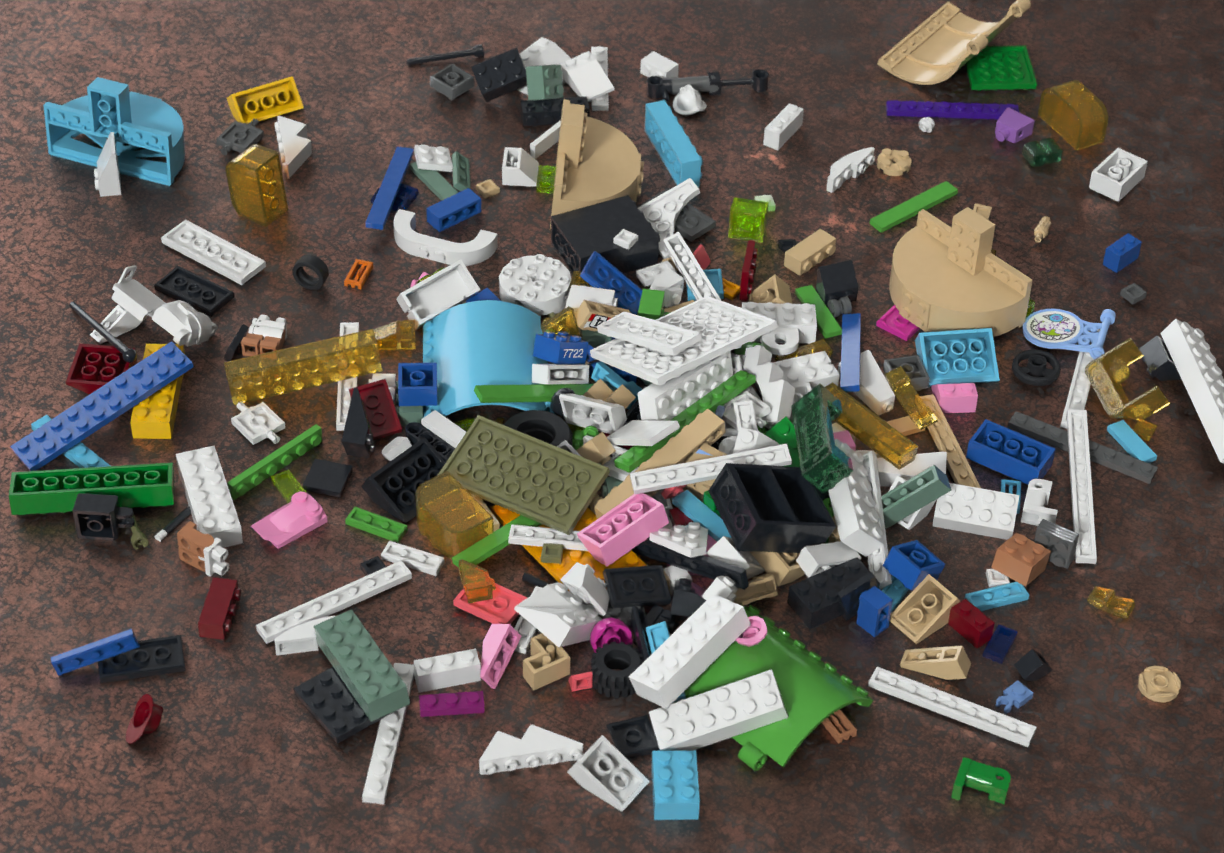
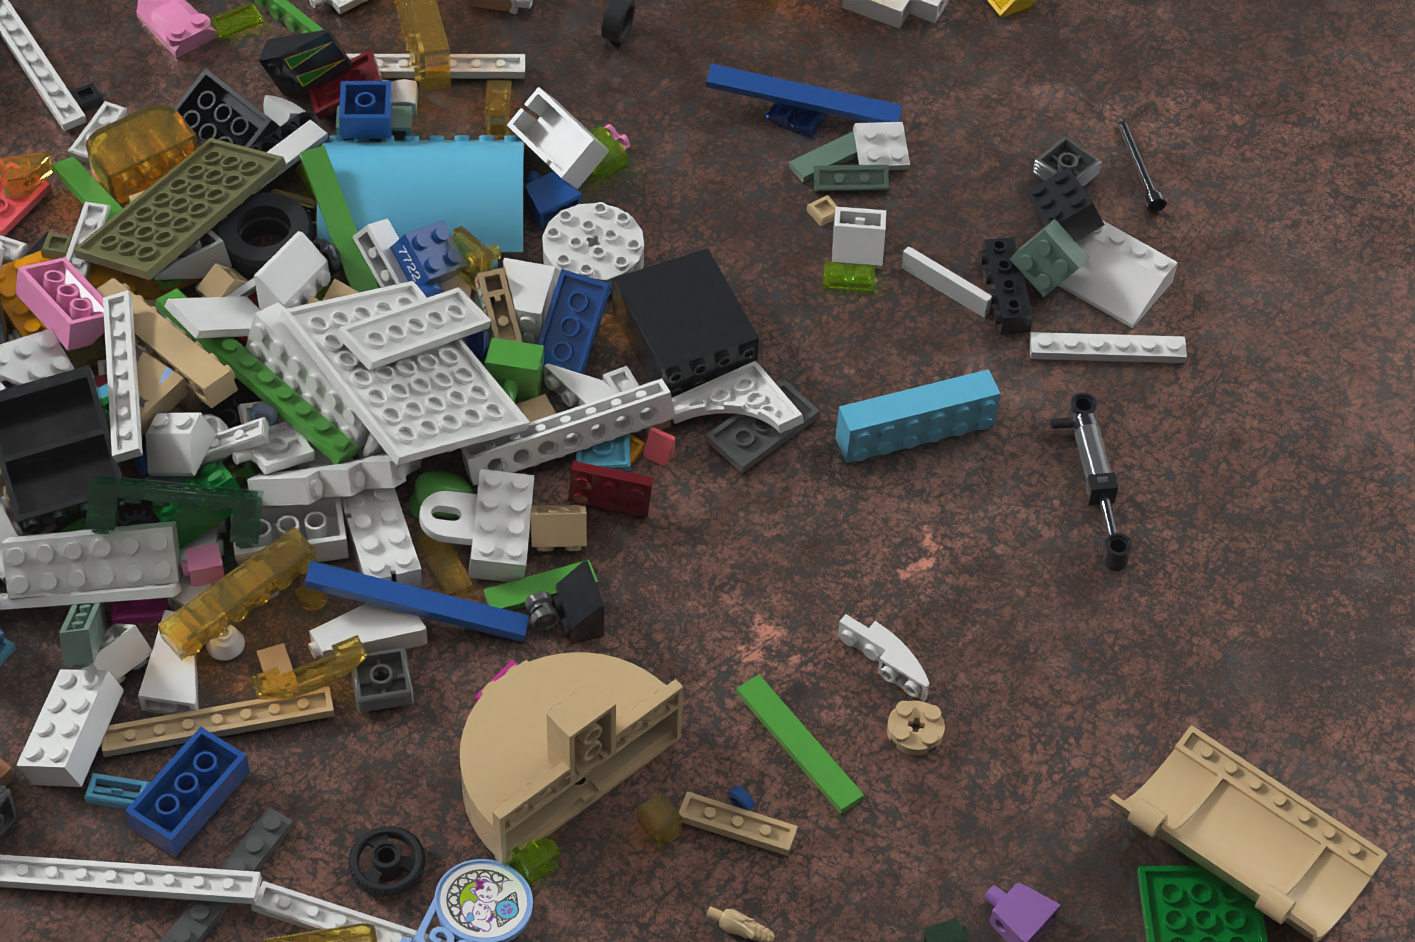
camera: 90 degrees right, 10 degrees up
black tile [302,459,353,497] -> none
orange tile [344,259,373,289] -> none
bright green tile [345,507,408,543] -> none
white arch [394,209,498,266] -> none
blue brick [427,188,481,232] -> none
tan piece [550,99,644,230] -> none
white slope [561,51,614,102] -> none
white tile [613,229,638,250] -> none
white brick [640,51,679,79] -> none
white plate [664,286,683,308] -> none
white helmet [673,84,707,115] -> none
clear neon green brick [728,197,769,243] -> none
white plate [754,195,775,213] -> none
white brick [763,103,804,150] -> none
black tile [778,239,797,252] -> none
tan brick [784,229,836,276] -> none
dark purple plate [886,100,1019,119] -> none
medium azure slope [915,328,1000,386] -> none
white plate [919,117,935,133] -> none
bright pink slope [931,383,978,414] -> none
white piece [1021,479,1058,526] -> none

